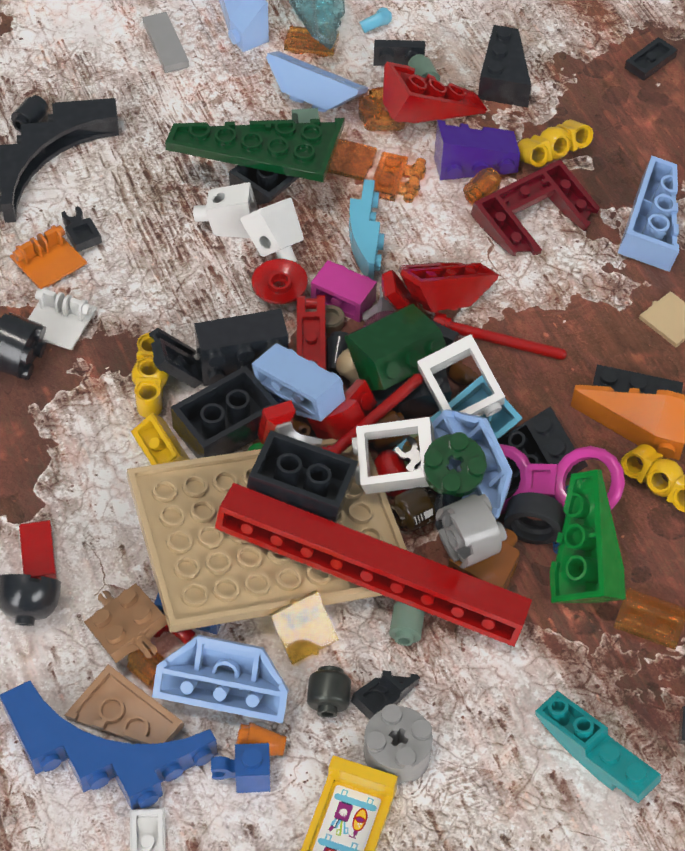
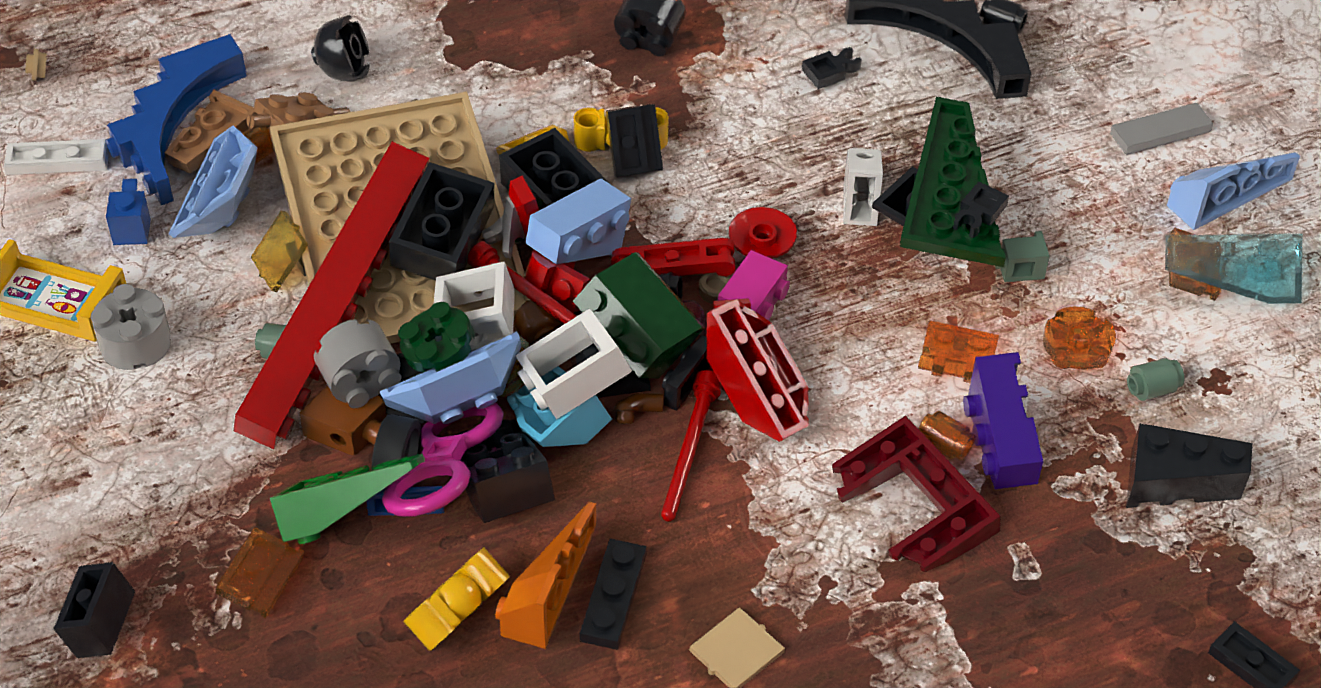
camera: 90 degrees right, 5 degrees down
orange hinge [10,225,88,289] -> none
red tile [19,520,57,580] -> none
white hinge [28,287,97,350] -> none
black brick [194,309,289,386] -> none
orange cone [236,722,287,756] -> none
white torso [240,197,304,262] -> none
light blue wedge [266,51,368,112] -> none
pearl dark grey head [307,666,351,718] -> none
clear orange piece [328,139,377,182] -> none
medium azure slope [349,179,385,280] -> none
black slope [350,670,420,720] -> none
medium azure arm [359,7,392,33] -> none
black plate [373,39,425,66] -> none
red wedge [383,62,488,123] -> none
yellow piece [518,119,593,167] -> none
teal slope [535,690,661,803] -> none
light blue wedge [617,156,679,272] -> none
none -> black plate [953,181,1009,238]

